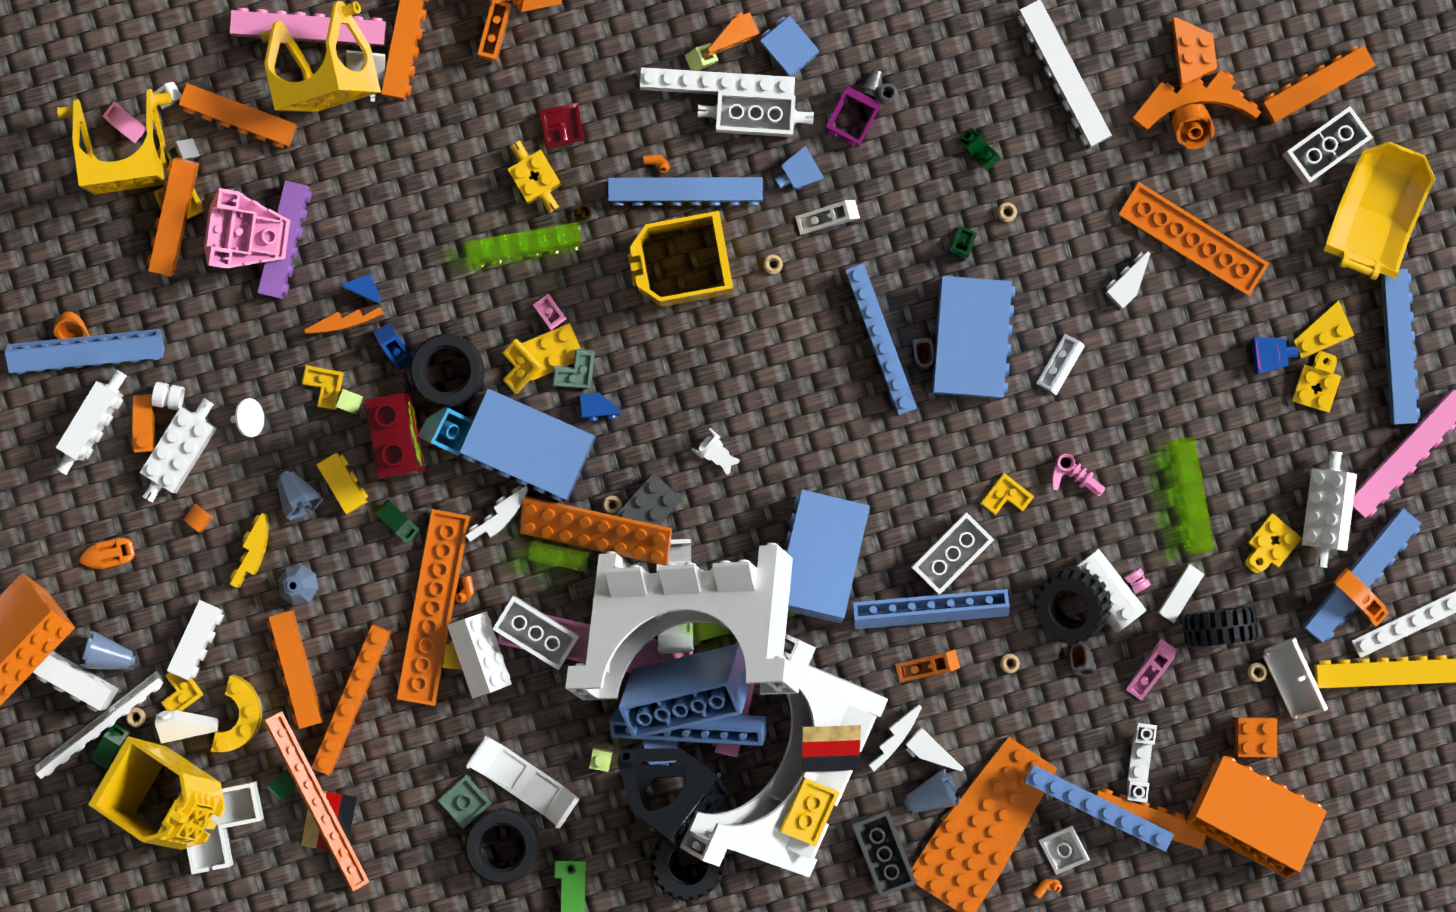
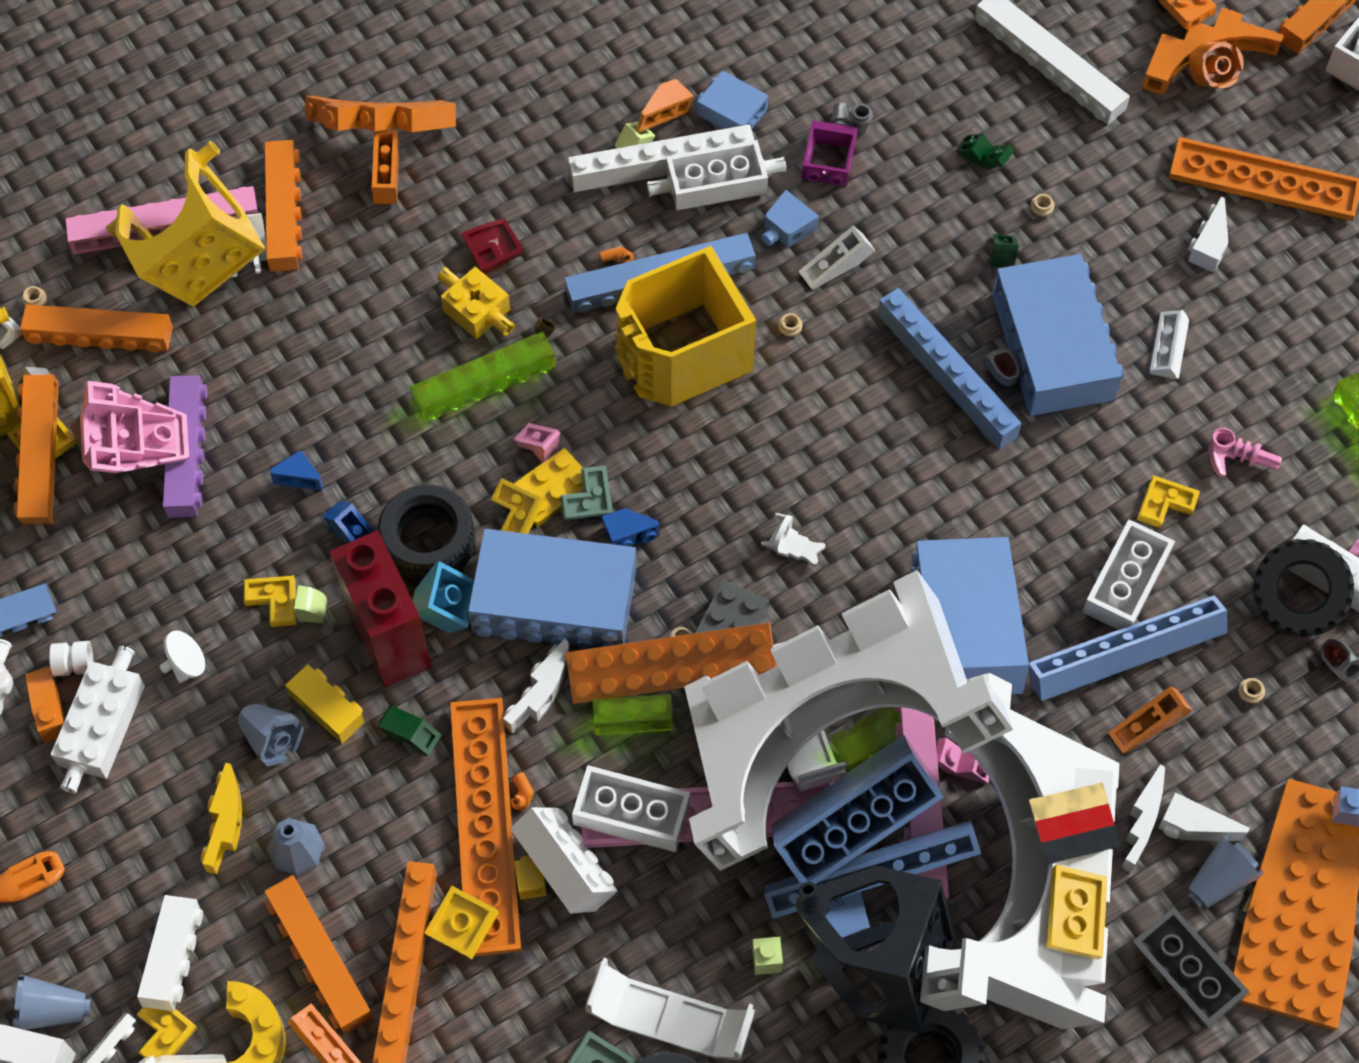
camera: 20 degrees left, 25 degrees down
orange brick [183,504,213,532] -> none
orange slope [304,307,385,334] -> none
none -> tan plate [22,286,47,306]
none -> yellow plate [424,886,499,960]

